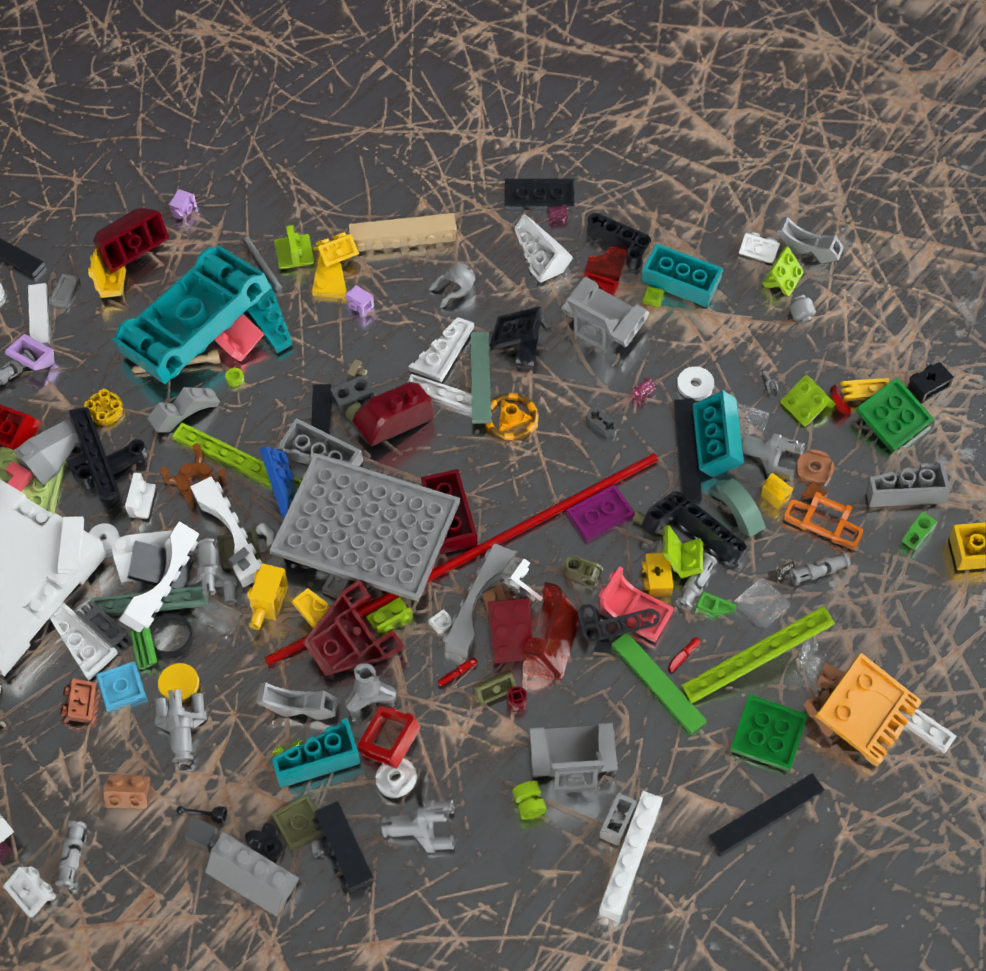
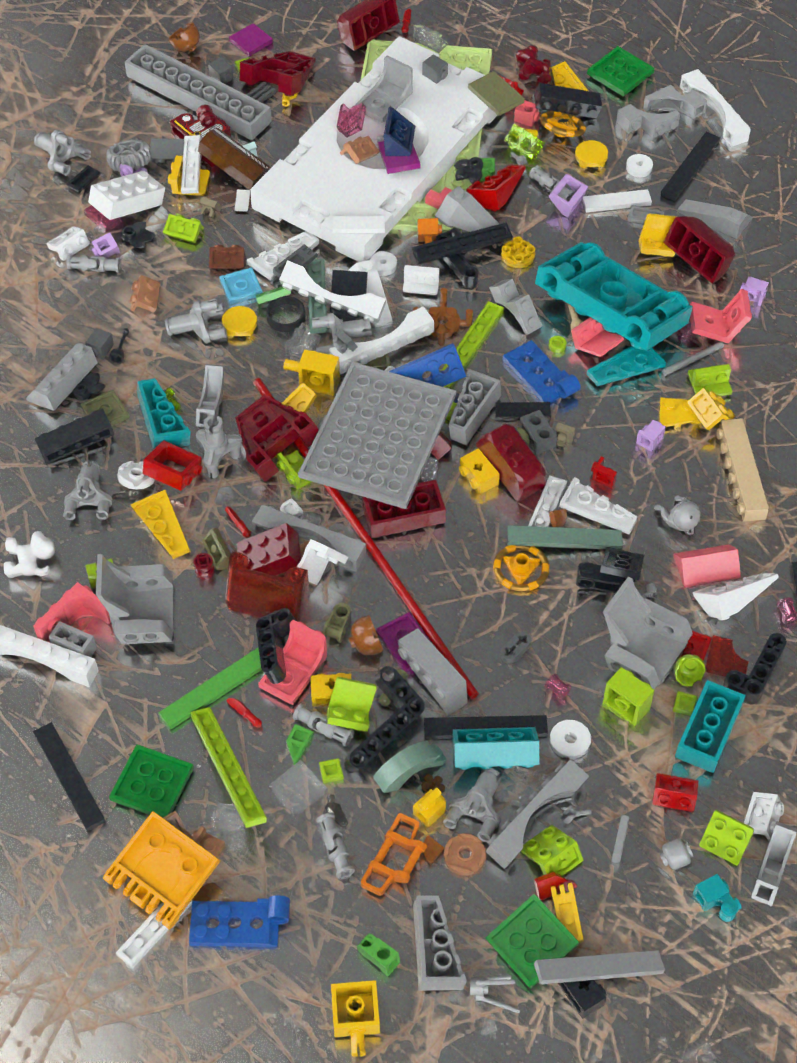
camera: 90 degrees right, 5 degrees down
none -> white animal [4,531,55,578]
none -> coral bracket [33,582,111,643]
none -> lavender brick [91,232,120,258]
none -> black plate [121,222,155,248]
none -> yellow wing [130,490,191,559]
none -> lime bracket [163,213,204,243]
none -> blue hinge [189,895,290,947]
none -> lime tile [319,758,344,784]
none -> dark orange cylinder [348,615,383,656]
none -> light grey wedge [398,628,467,716]
none -> orange brick [418,218,442,244]
none -> reddish brown plant [421,774,445,793]
none -> yellow brick [459,448,500,494]
none -> light grey plant [470,975,520,1013]
none -> light grey arch [486,759,589,869]
none -> blue hinge [502,340,581,403]
none -> light grey tile [534,950,665,984]
none -> dark orange tile [549,509,567,528]
none -> red bracket [591,456,617,488]
none -> lime brick [603,667,654,726]
none -> light grey tile [611,815,630,863]
none -> red bracket [652,773,699,812]
none -> coral slope [673,544,741,587]
none -> lime hair [674,654,706,687]
none -> light grey wedge [677,199,753,239]
none -> coral bracket [690,289,752,343]
none -> teal brick [693,874,742,922]

